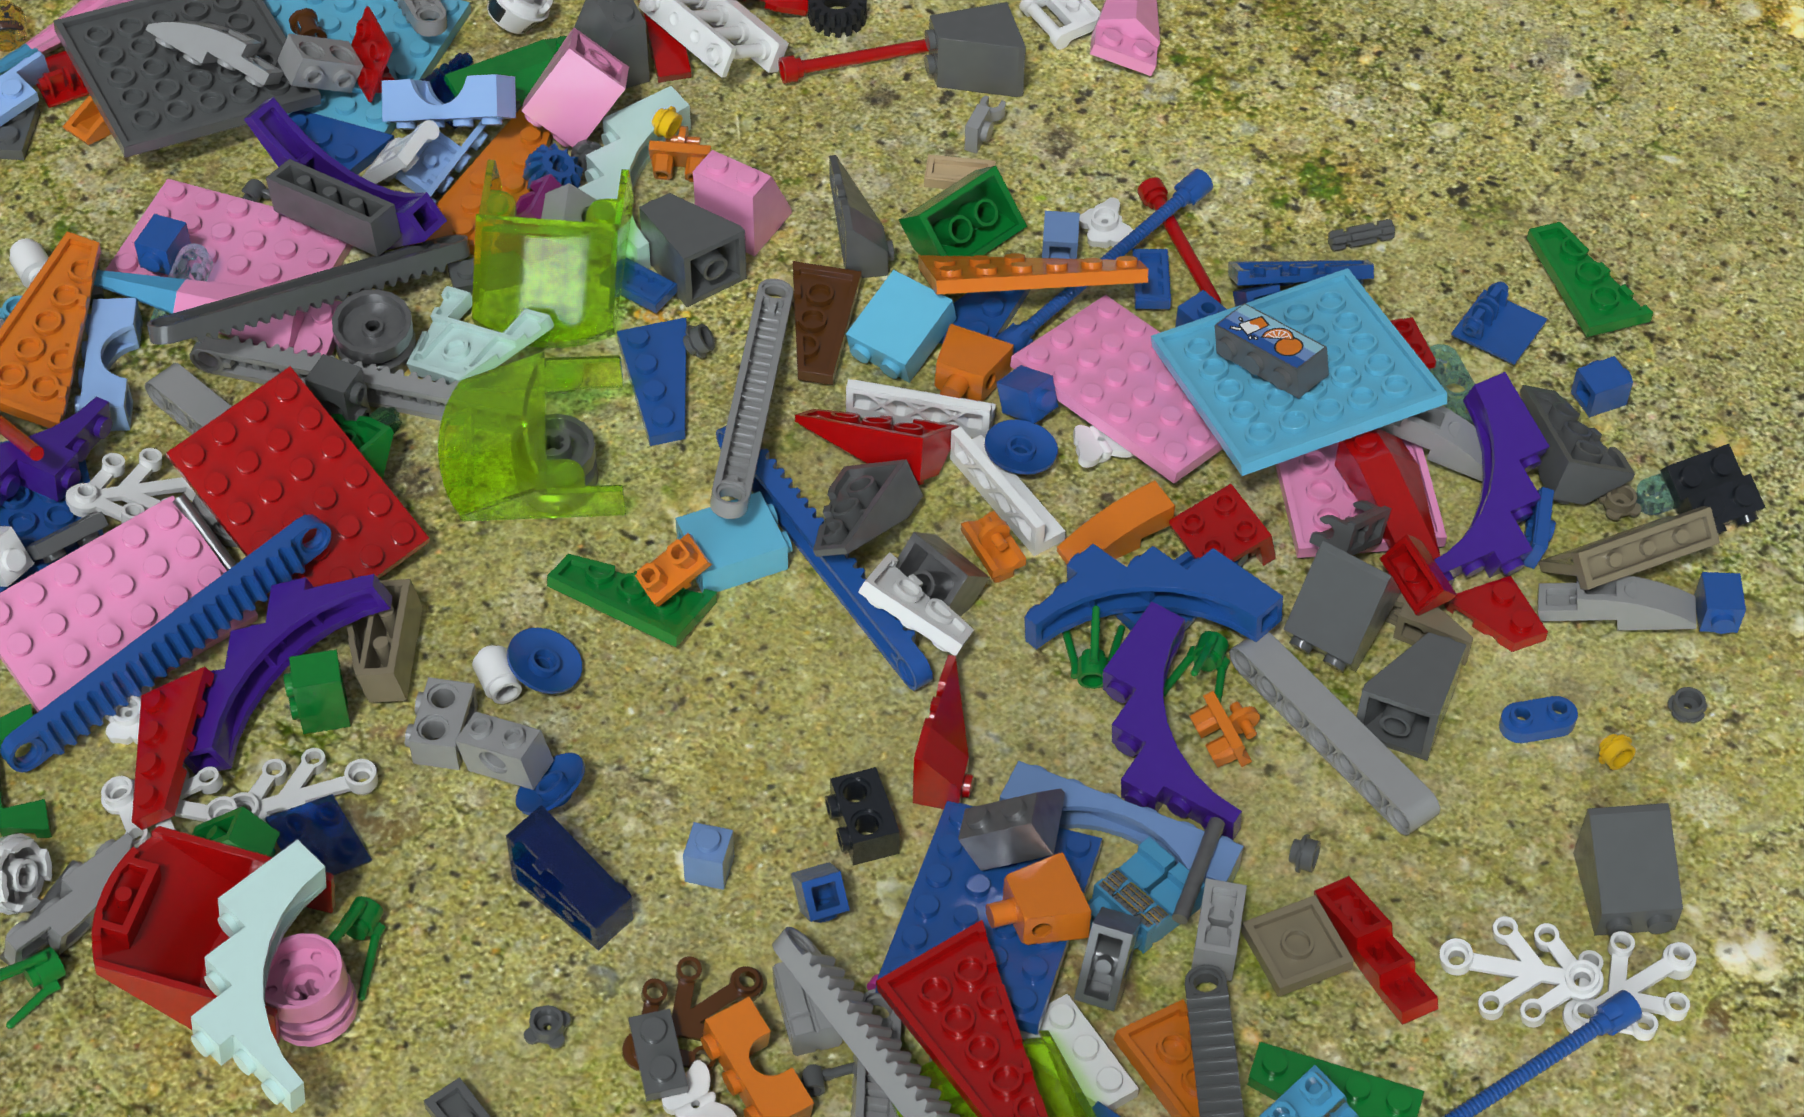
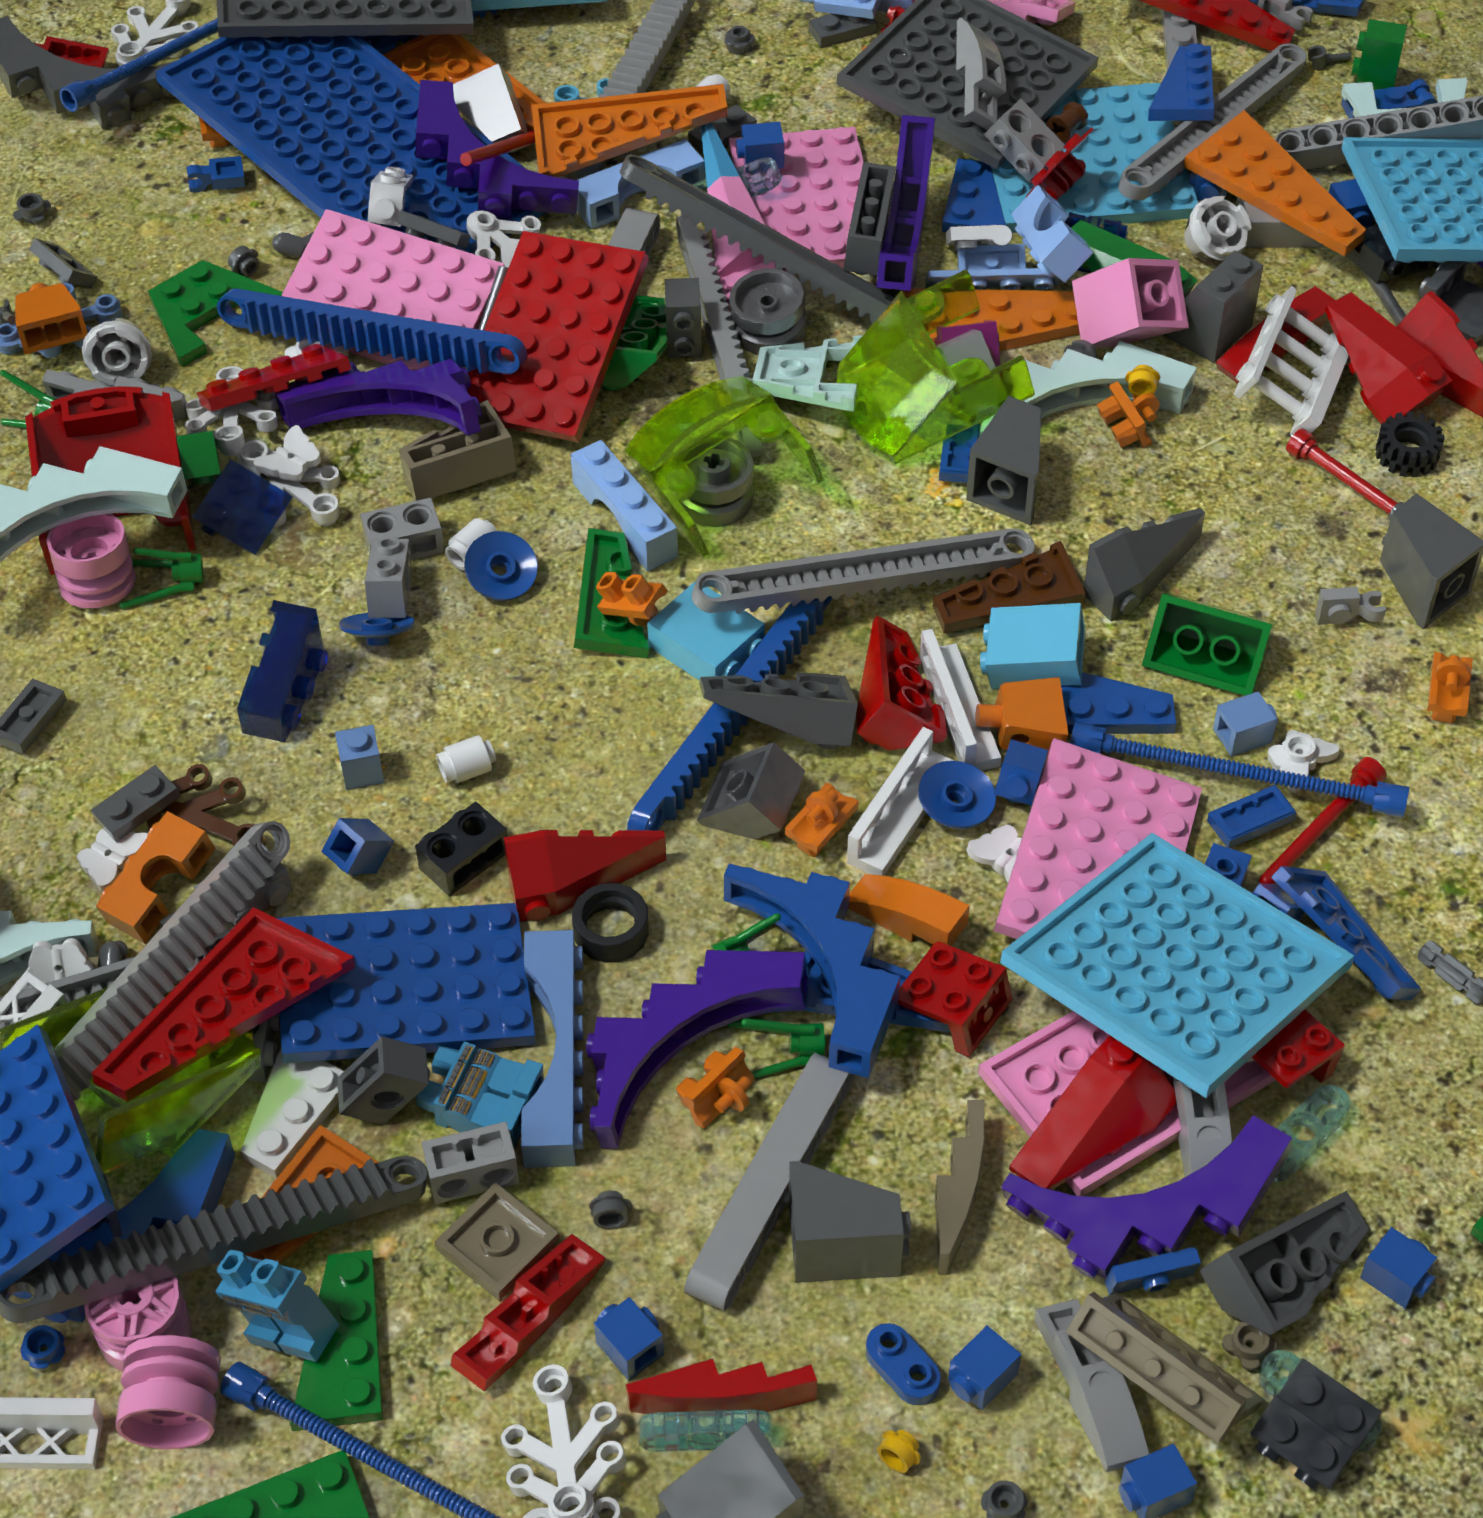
camera: 65 degrees right, 0 degrees up
green brick [284,649,351,734] -> none
clear green plate [369,407,402,434] -> none
blue gear [523,143,583,190] -> none
dark grey plate [524,1005,571,1049] -> none
blue wing [617,317,687,446] -> none
dark grey plate [683,324,715,358] -> none
bright pink slope [693,150,792,256] -> none
white wing [858,552,974,656] -> none
orange wing [918,253,1148,295] -> none
tan tile [924,154,996,189] -> none
flat silver slope [958,788,1065,871] -> none
orange torso [986,852,1092,945] -> none
flat silver bar [1172,817,1225,924] -> none
brick [1214,303,1329,398] -> none
dark grey slope [1283,540,1401,672] -> none
dark grey hinge [1309,500,1391,555] -> none
red slope [1379,534,1457,616] -> none
red wing [1444,575,1548,652] -> none
blue hinge [1451,281,1547,365] -> none
none -> white animal [253,425,321,481]
none -> white brick [436,735,496,783]
none -> light blue arch [571,440,678,572]
none -> black tyre [572,883,649,962]
none -> blue brick [594,1297,664,1381]
none -> red slope [626,1358,817,1417]
none -> clear light blue beam [639,1410,773,1452]
none -> blue brick [948,1325,1021,1410]
none -> orange hips [1427,652,1473,723]

